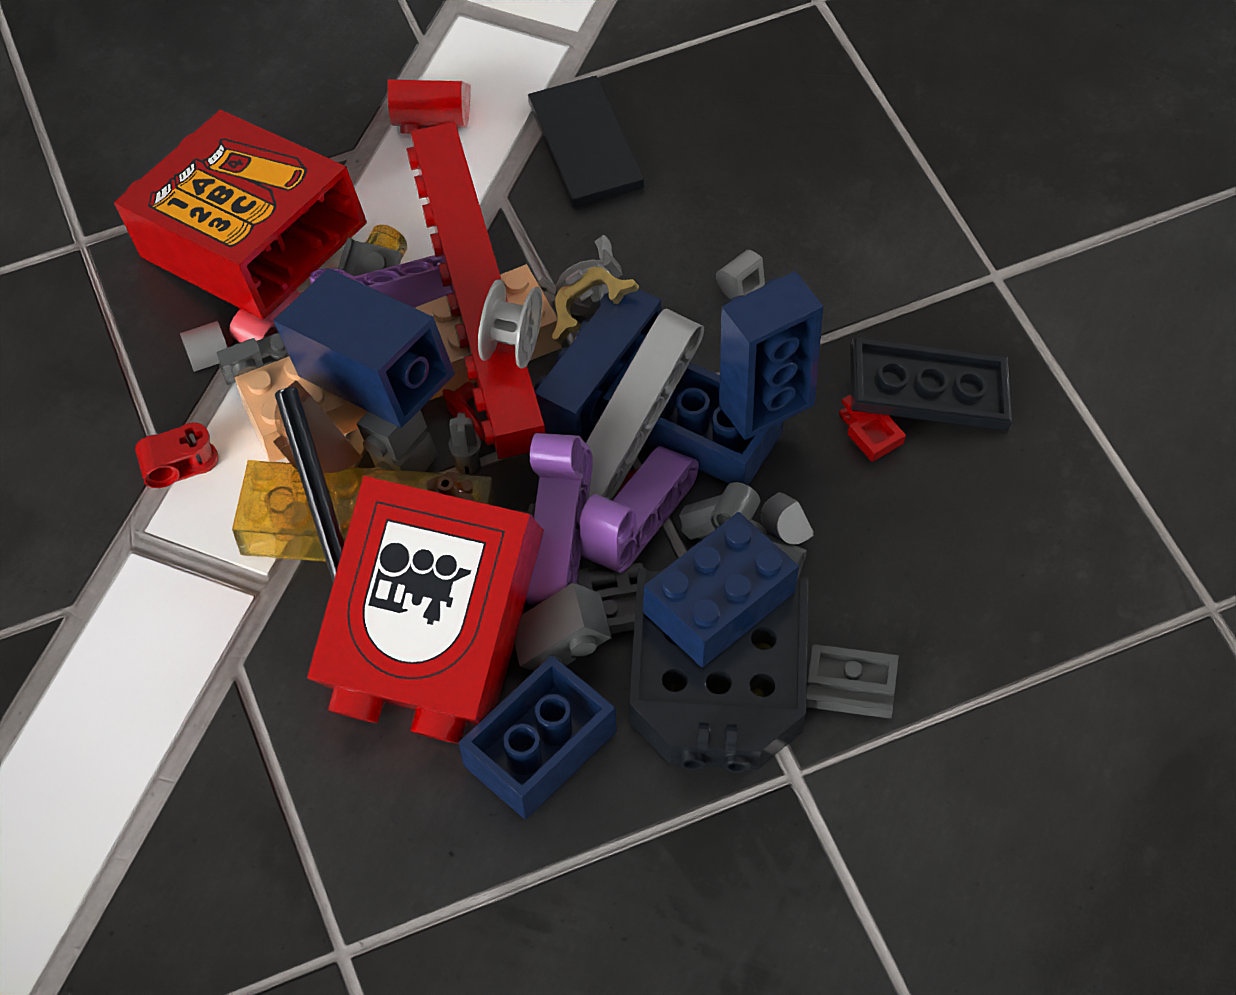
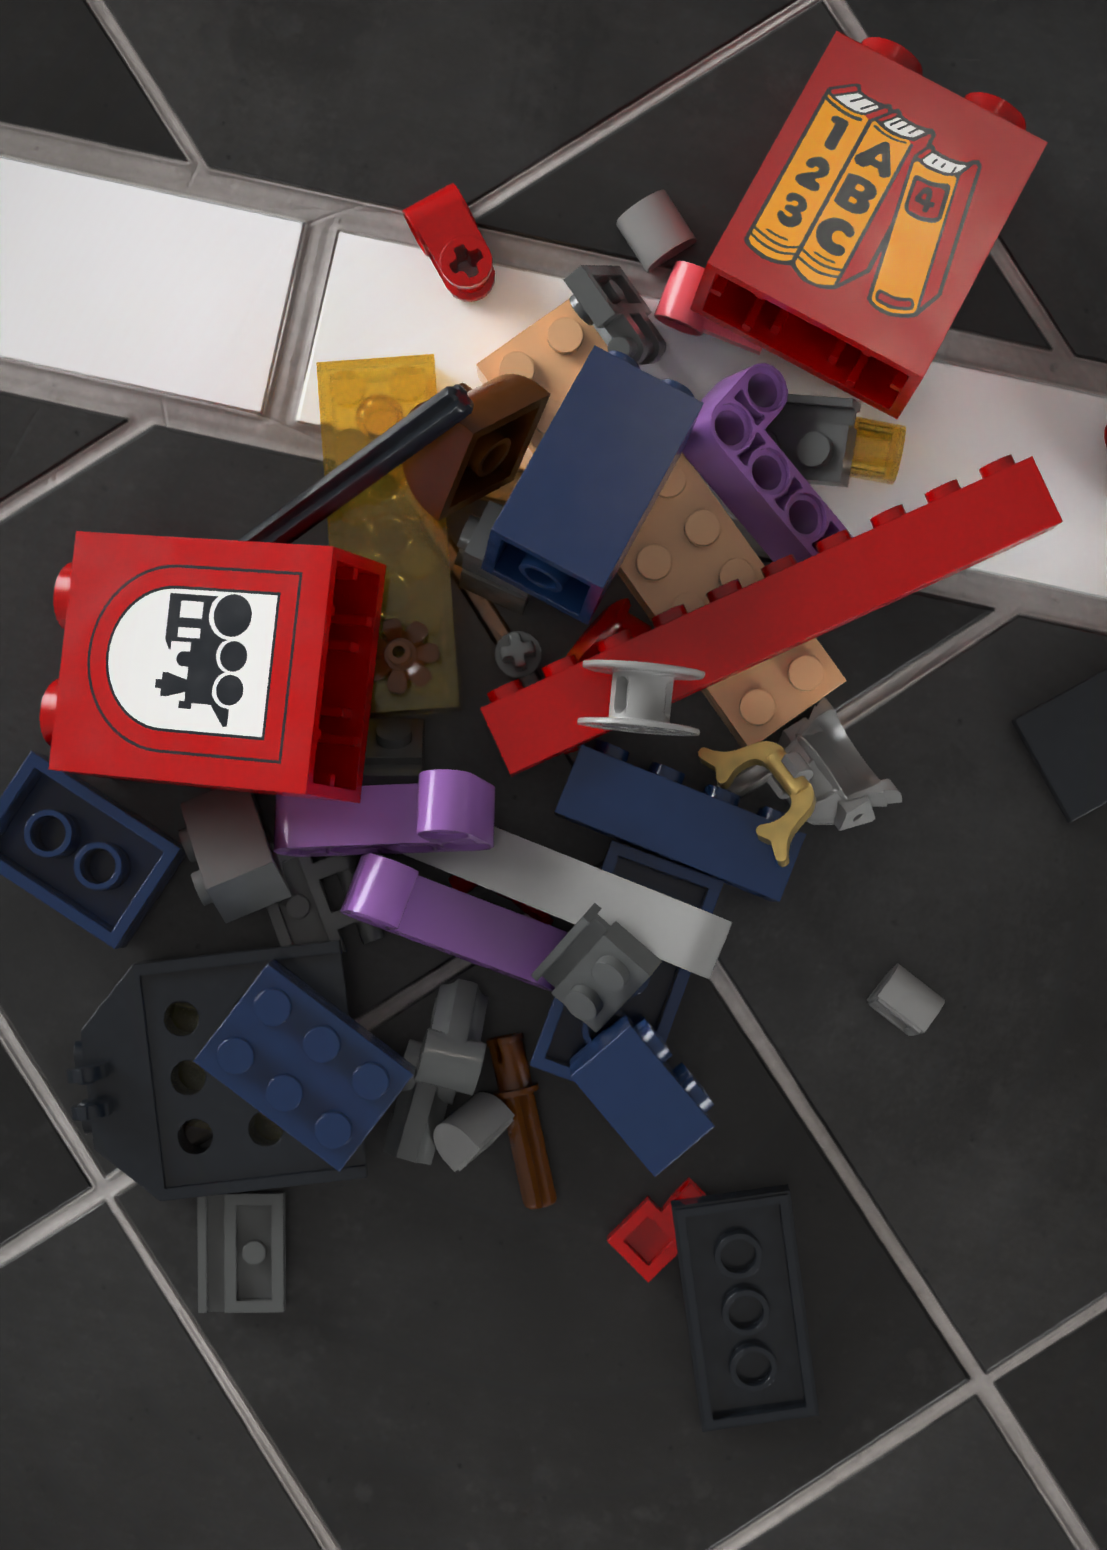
camera: 80 degrees right, 30 degrees up
none -> reddish brown axle [486,1032,557,1209]
none -> dark grey plate [531,903,662,1033]

